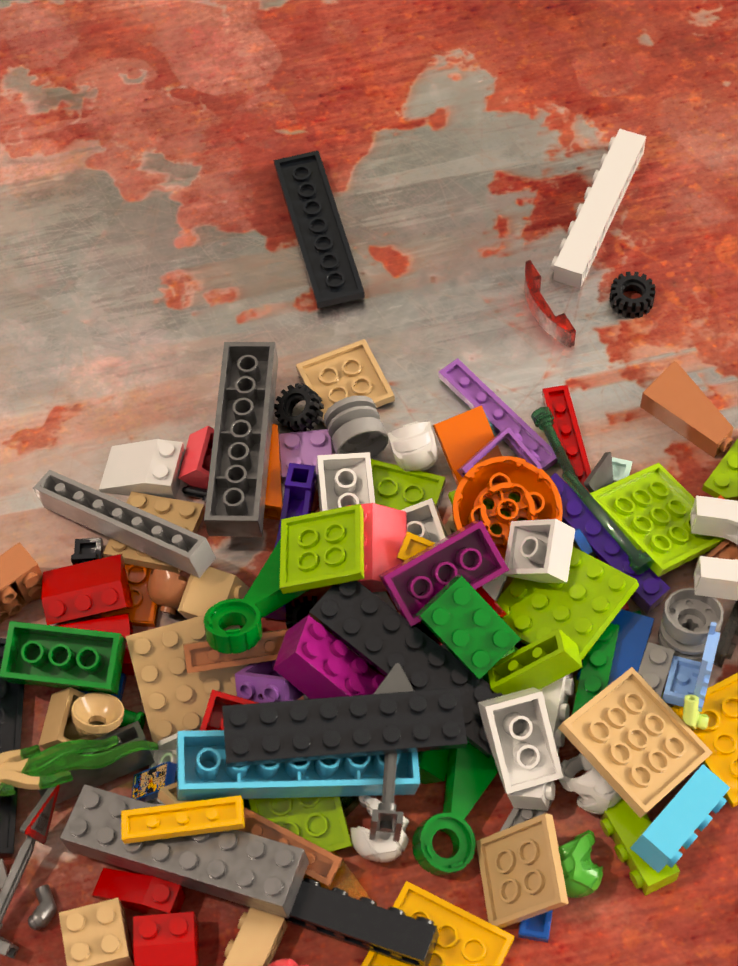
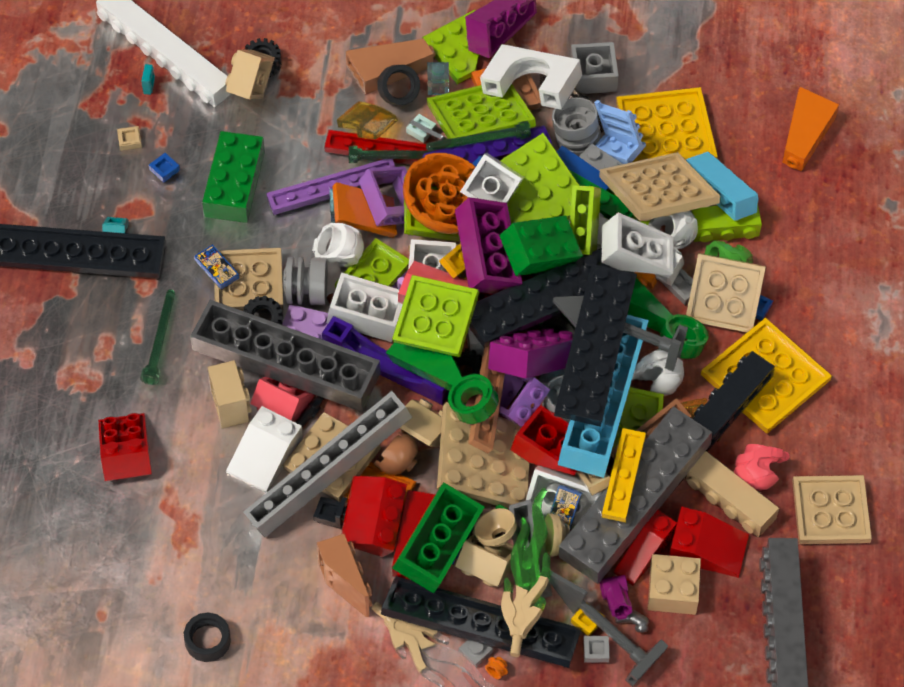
camera: 75 degrees left, 0 degrees up
clear red slope [524,260,576,347] -> none
yellowish green arm [683,694,709,730] -> none
none -> red slope [98,413,152,481]
none -> teal tile [102,217,129,233]
none -> tan tile [117,126,142,151]
none -> clear green piece [140,289,175,385]
none -> teal tile [141,64,155,95]
none -> blue plate [149,153,180,183]
none -> tile [194,244,239,290]
none -> green brick [202,131,265,223]
none -> tan brick [207,360,252,429]
none -> tan brick [225,49,275,99]
none -> clear yellow slope [337,101,398,139]
none -> black tyre [377,65,420,105]
none -> clear light blue brick [427,62,449,95]
none -> tan piece [543,513,570,557]
none -> yellow plate [570,602,605,636]
none -> magenta piece [600,575,632,620]

